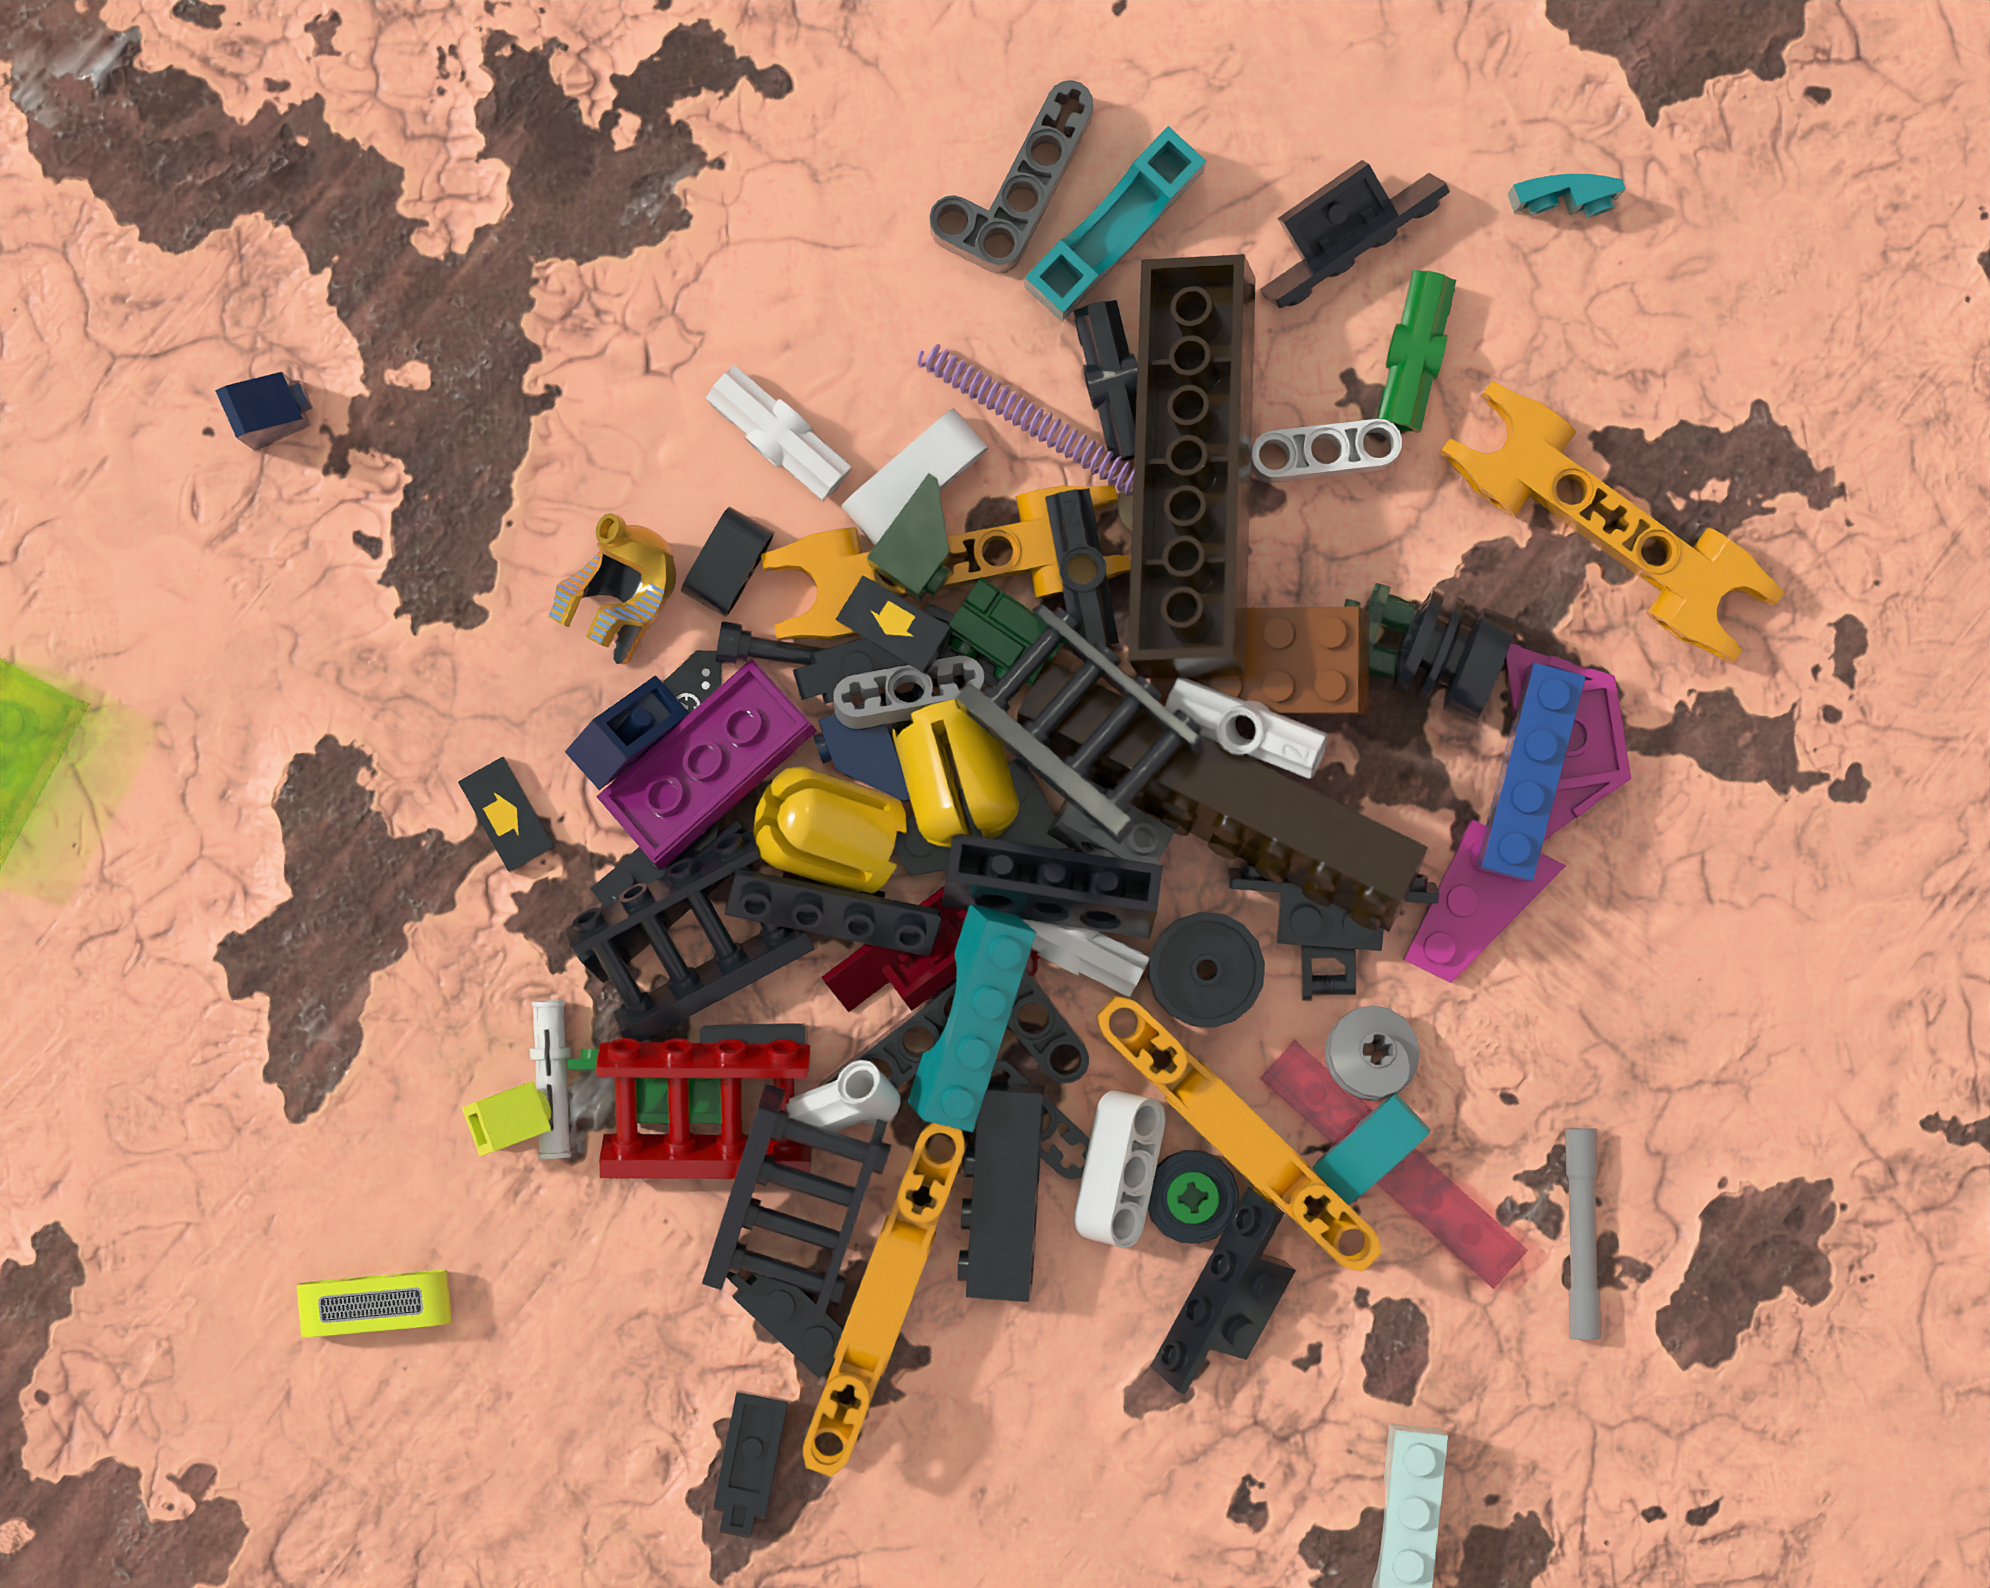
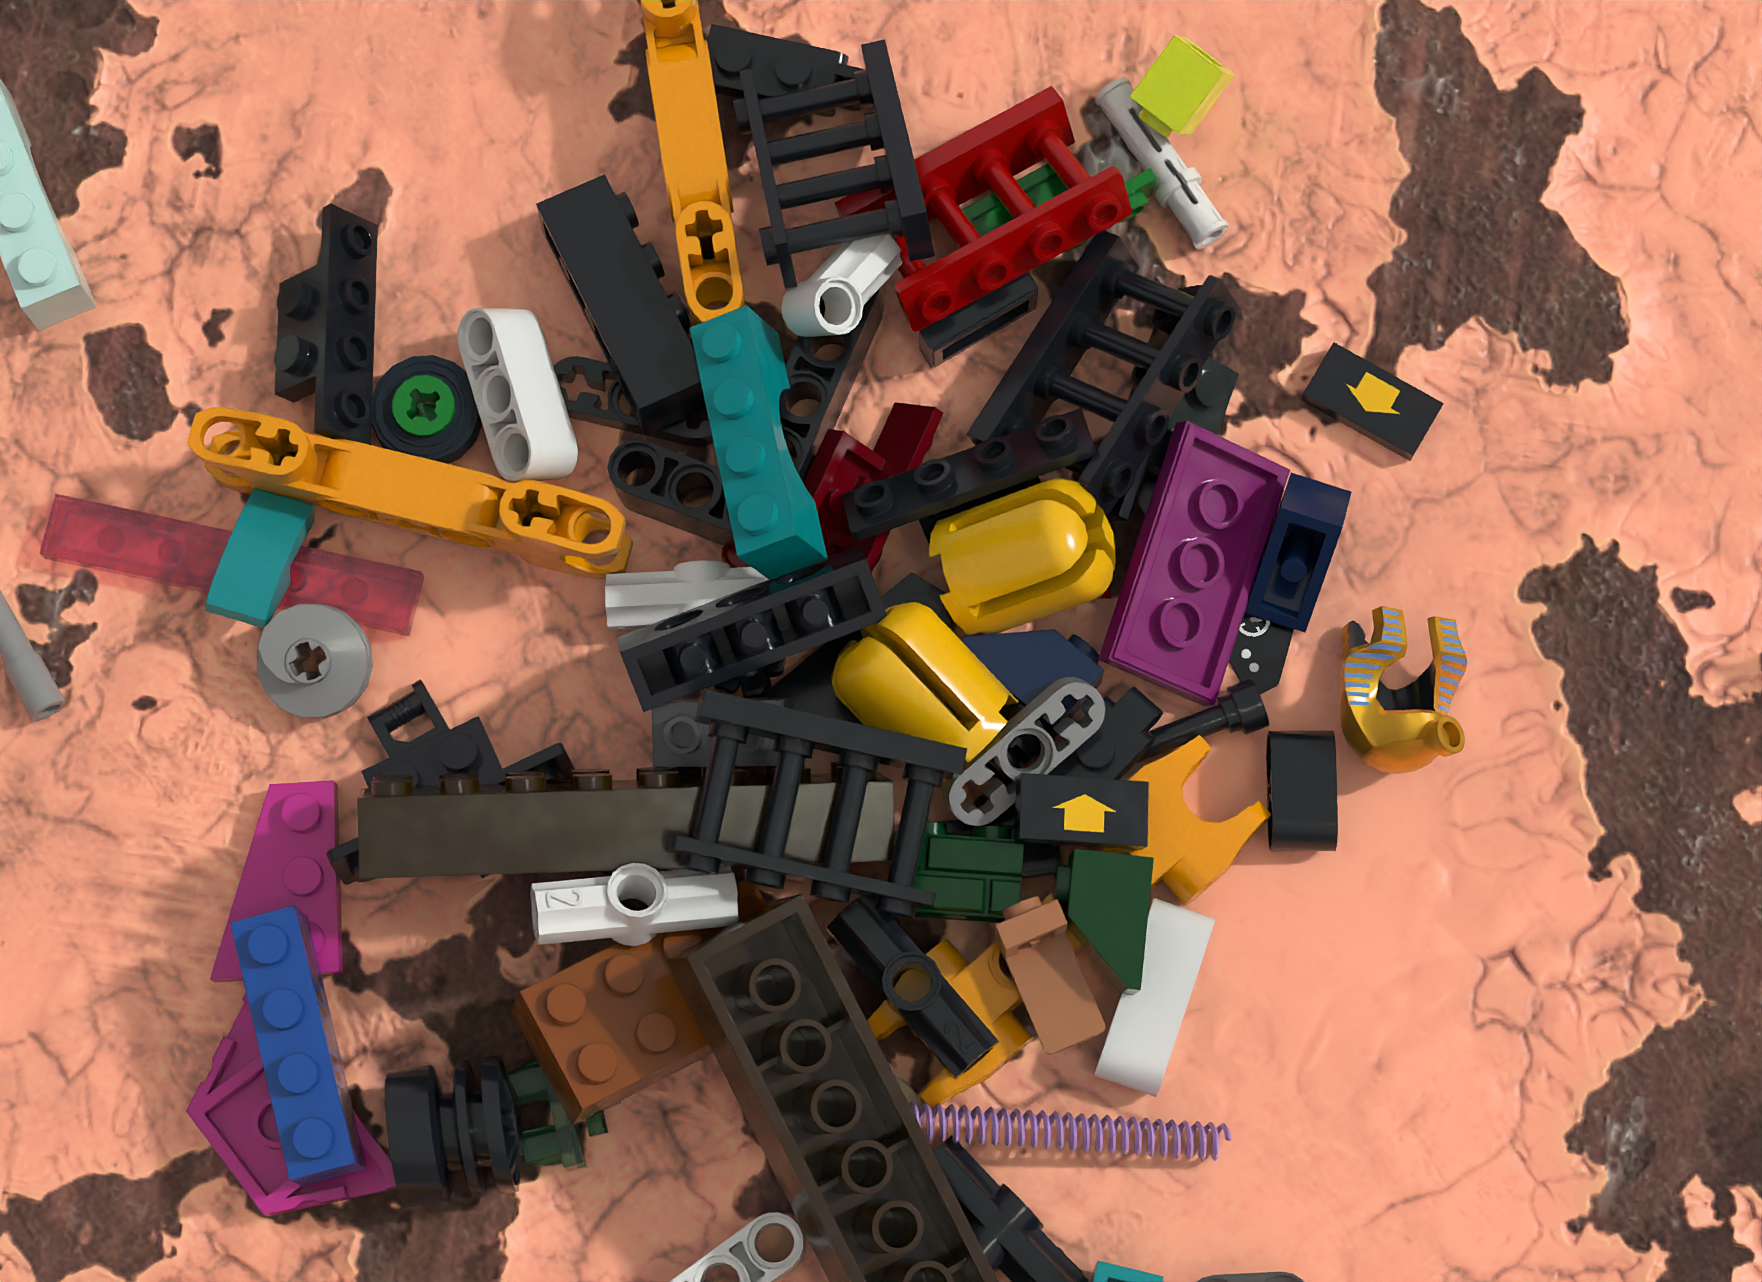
camera: 155 degrees right, 10 degrees down
white piece [705,365,852,502] -> none
black wheel [1147,912,1265,1028] -> none
none -> nougat bracket [994,896,1106,1055]

